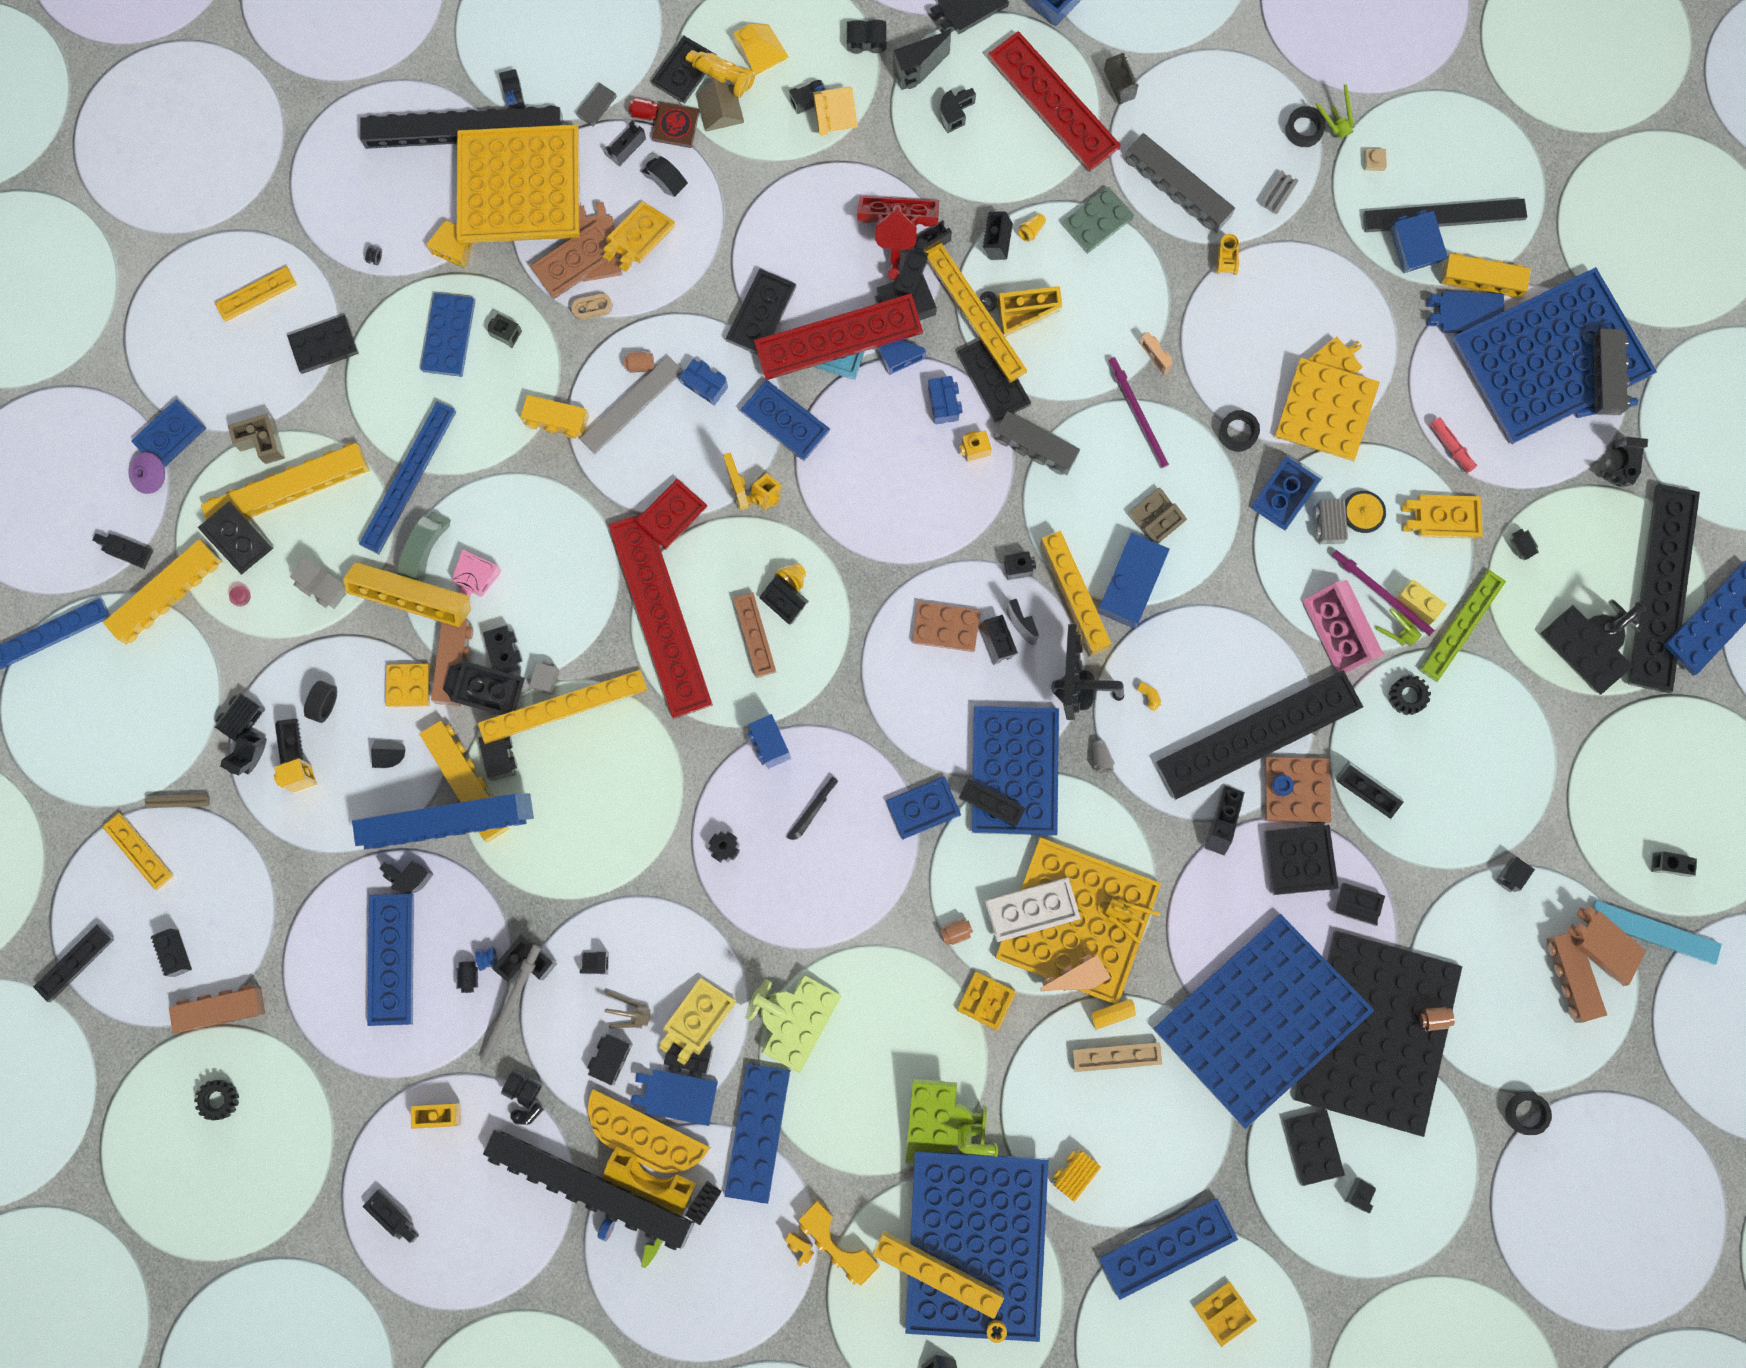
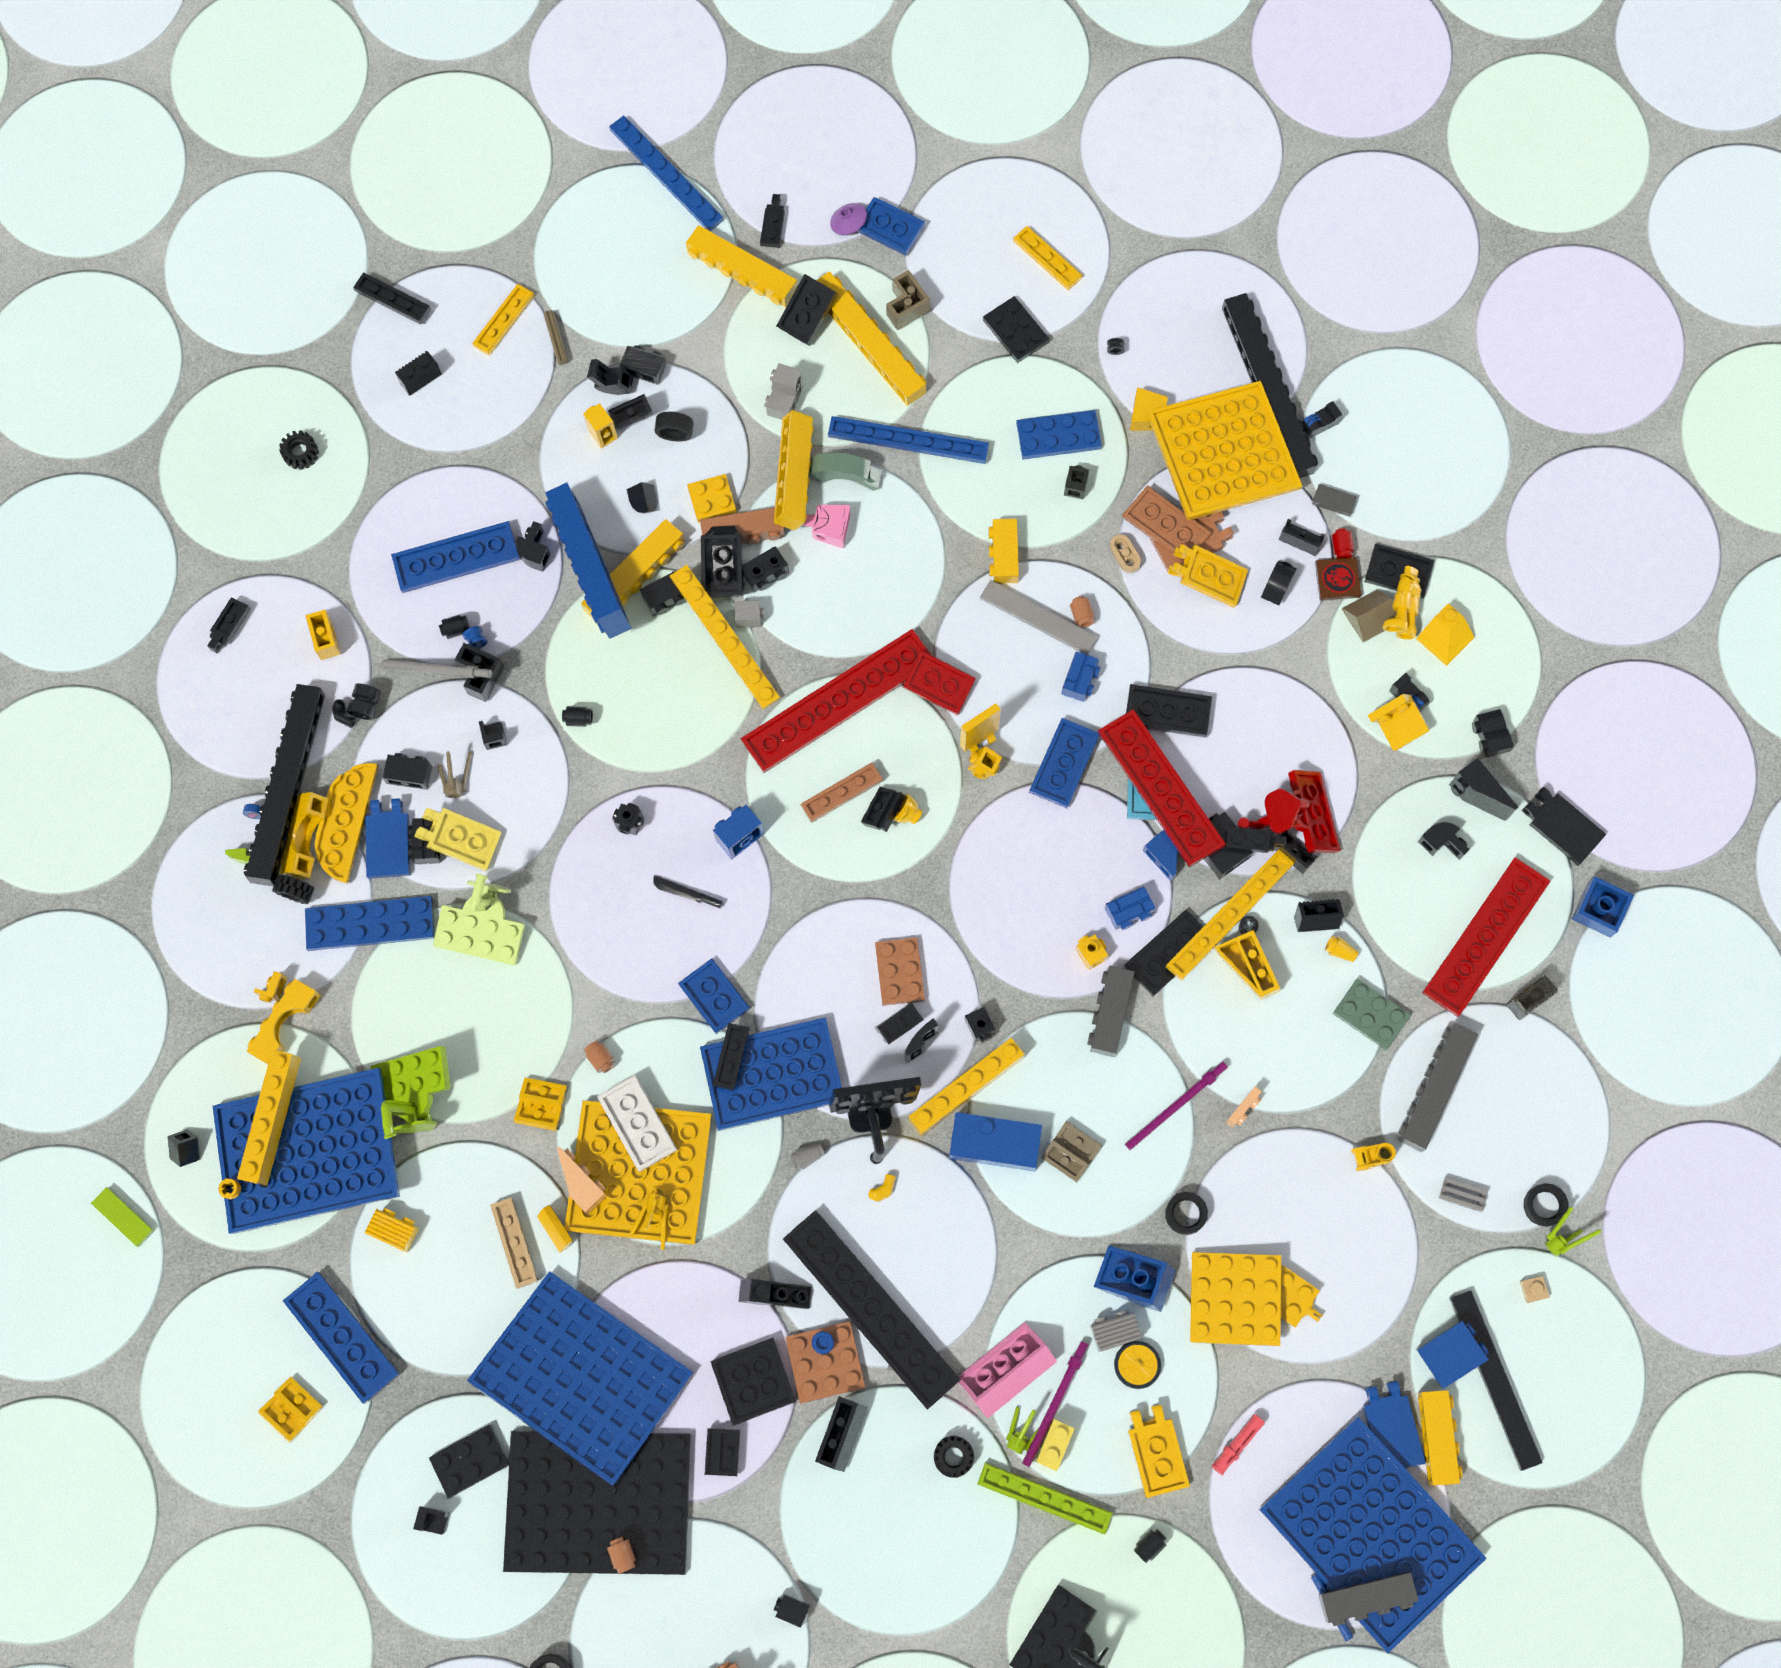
camera: 75 degrees right, 5 degrees down
nougat brick [169,985,265,1033] -> none
clear pink plate [229,586,251,607] -> none
black tile [1599,437,1648,488] -> none
none -> black brick [562,706,593,727]

